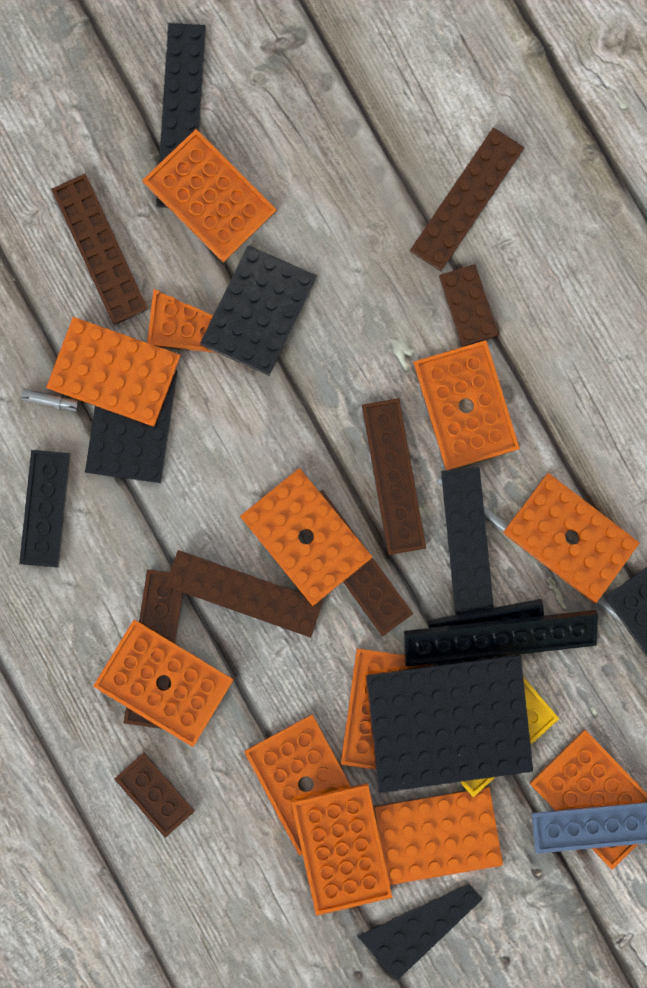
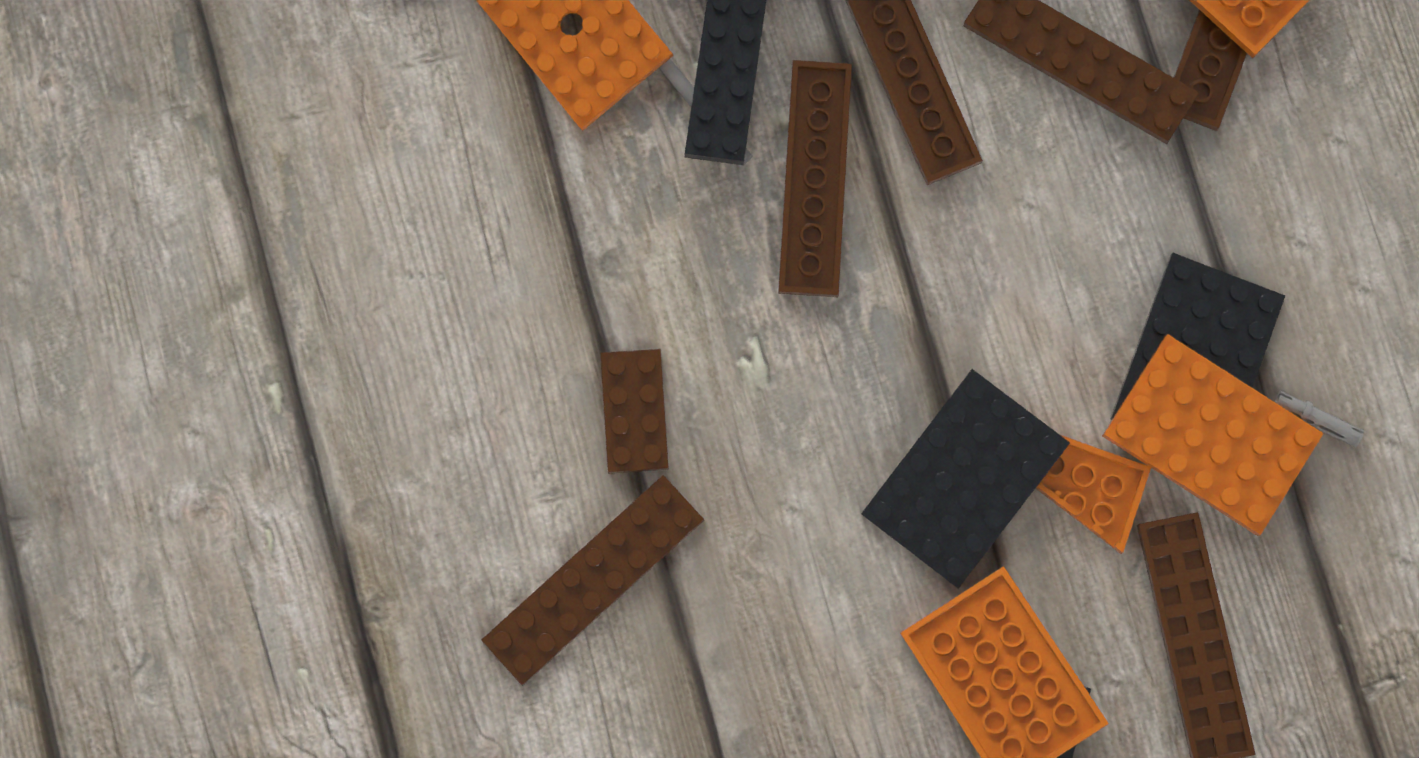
camera: 170 degrees left, 5 degrees down
black plate [19,450,71,568] -> none
orange plate [240,468,373,606] -> none
orange plate [413,340,520,470] -> none

